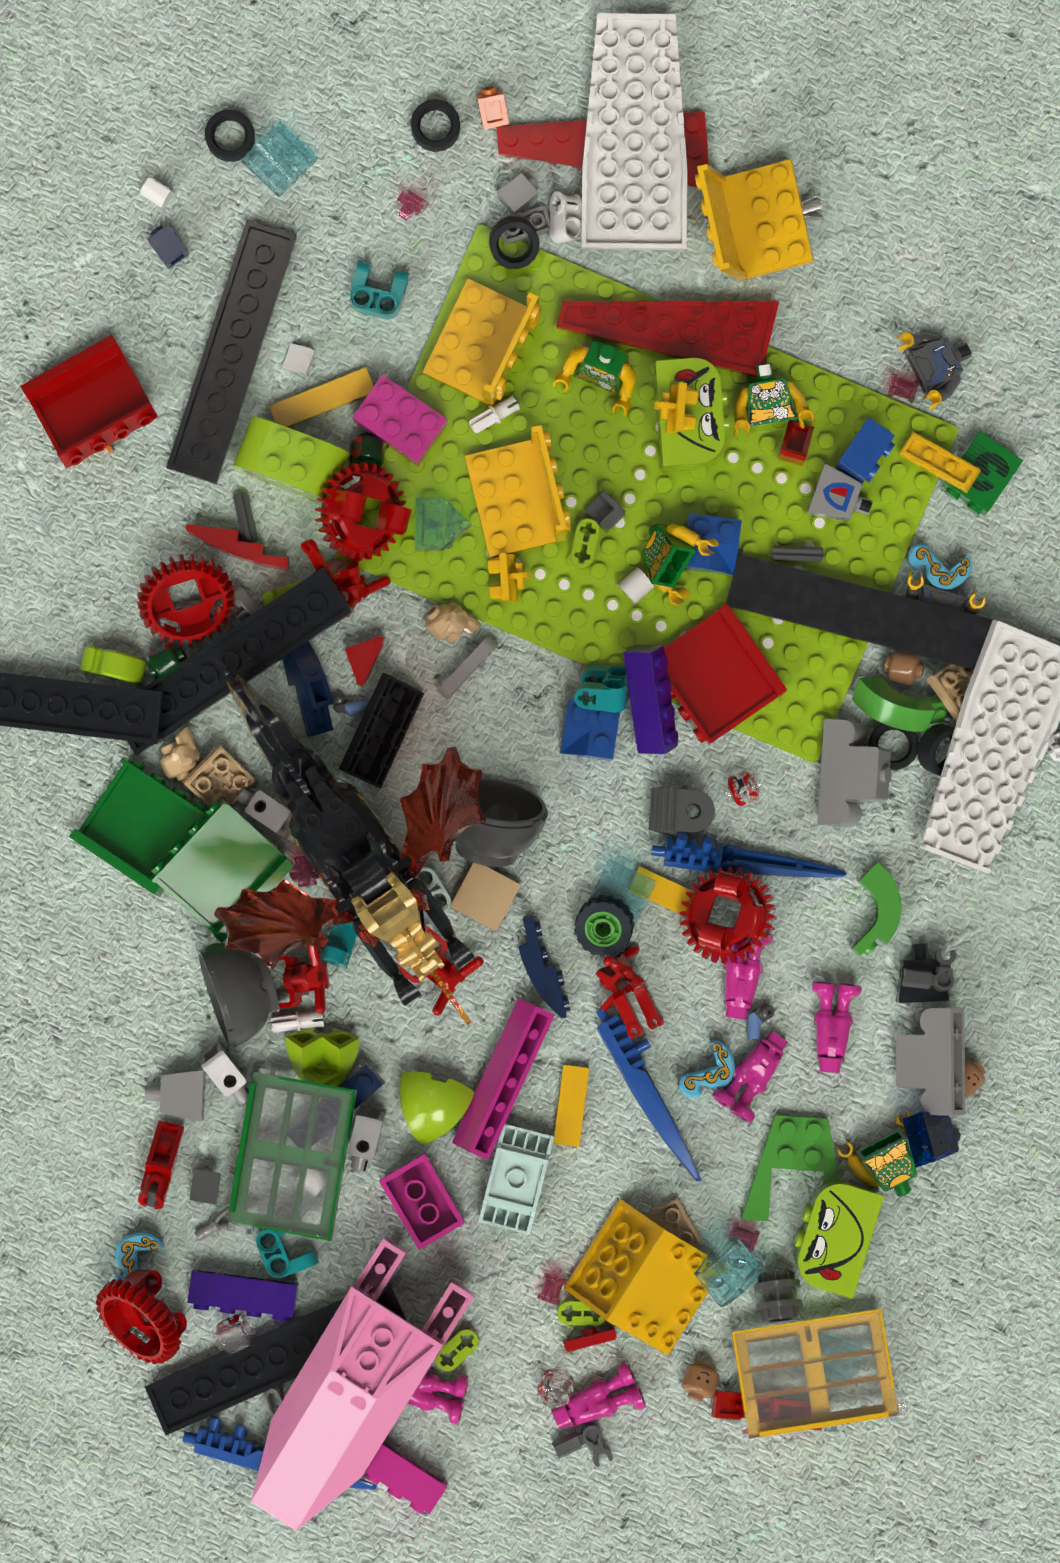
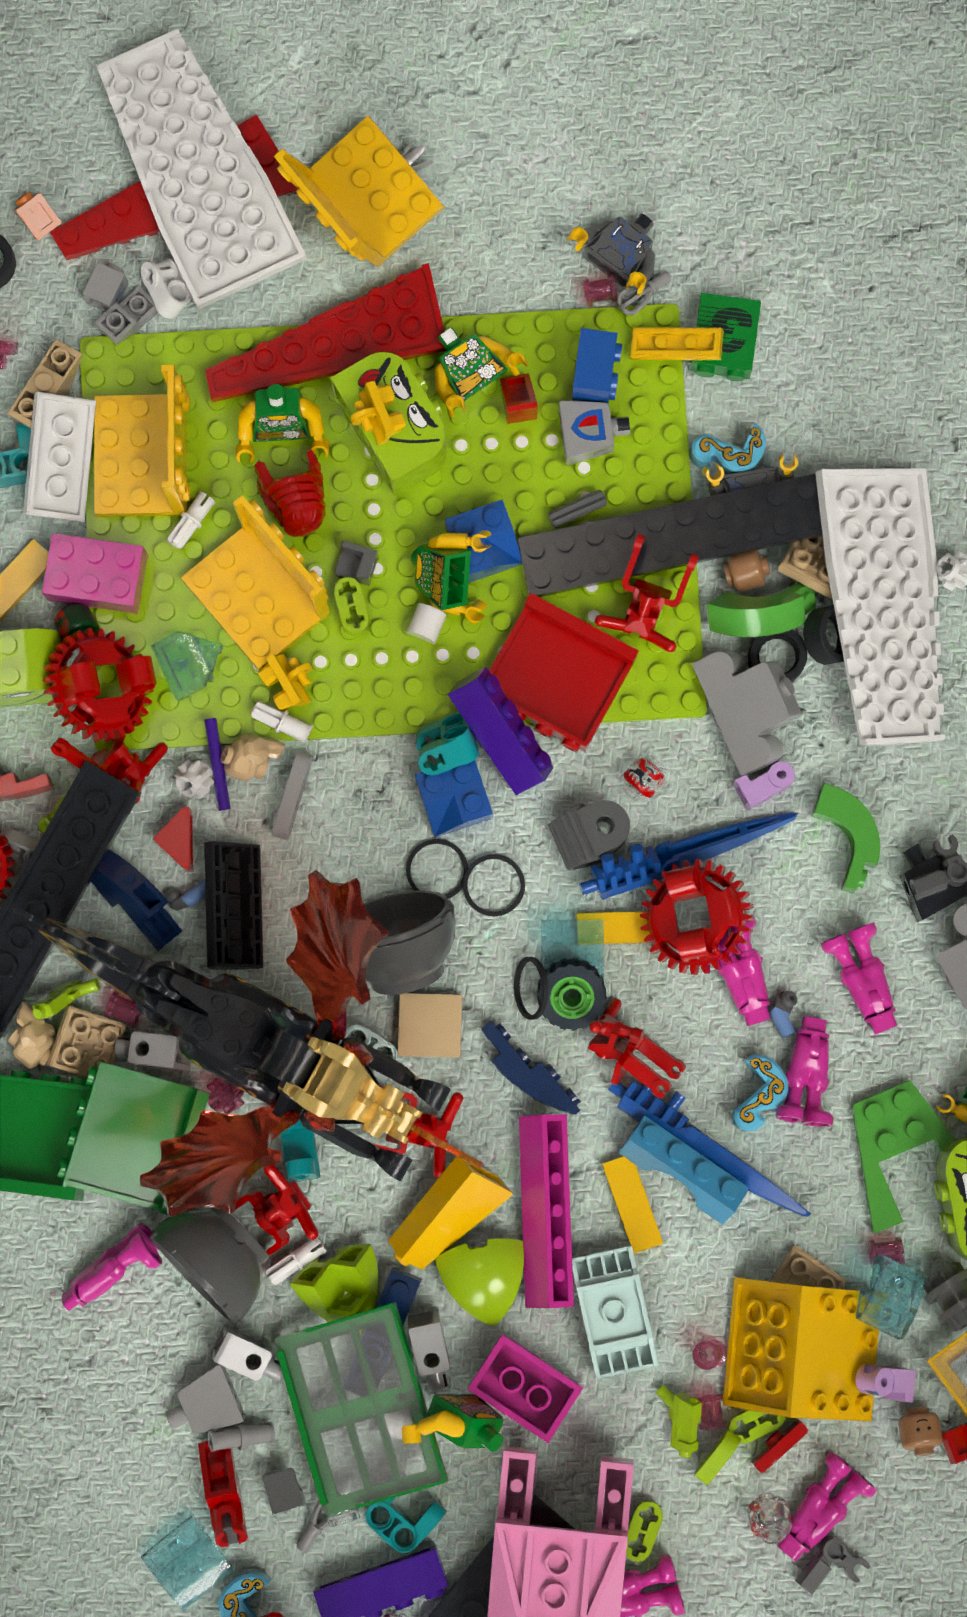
camera: 25 degrees left, 5 degrees down
black tyre [489,216,539,269] -> none
none -> tan slope [7,339,82,428]
none -> white tile [23,392,96,522]
none -> lime piece [32,978,101,1020]
none -> dark pink piece [62,1223,162,1311]
none -> clear pink bush [104,991,141,1028]
none -> clear light blue slope [141,1515,233,1611]
none -> white gear [174,760,214,798]
none -> dark purple bar [204,718,231,811]
none -> light grey pin [208,1422,275,1452]
none -> white axle [251,701,313,744]
none -> red hair [254,449,326,537]
none -> yellow slope [388,1154,513,1270]
none -> torso [402,1394,503,1452]
none -> black piece [406,839,468,899]
none -> black piece [463,854,525,917]
none -> black piece [514,957,548,1020]
none -> red piece [595,534,699,653]
none -> light grey piece [617,271,672,316]
none -> dark azure arch [618,1116,749,1225]
none -> lime piece [656,1385,702,1458]
none -> clear pink bush [692,1339,727,1370]
none -> lime beam [693,1429,741,1485]
none -> lavender leg [732,761,795,811]
none -> lavender leg [856,1365,916,1403]

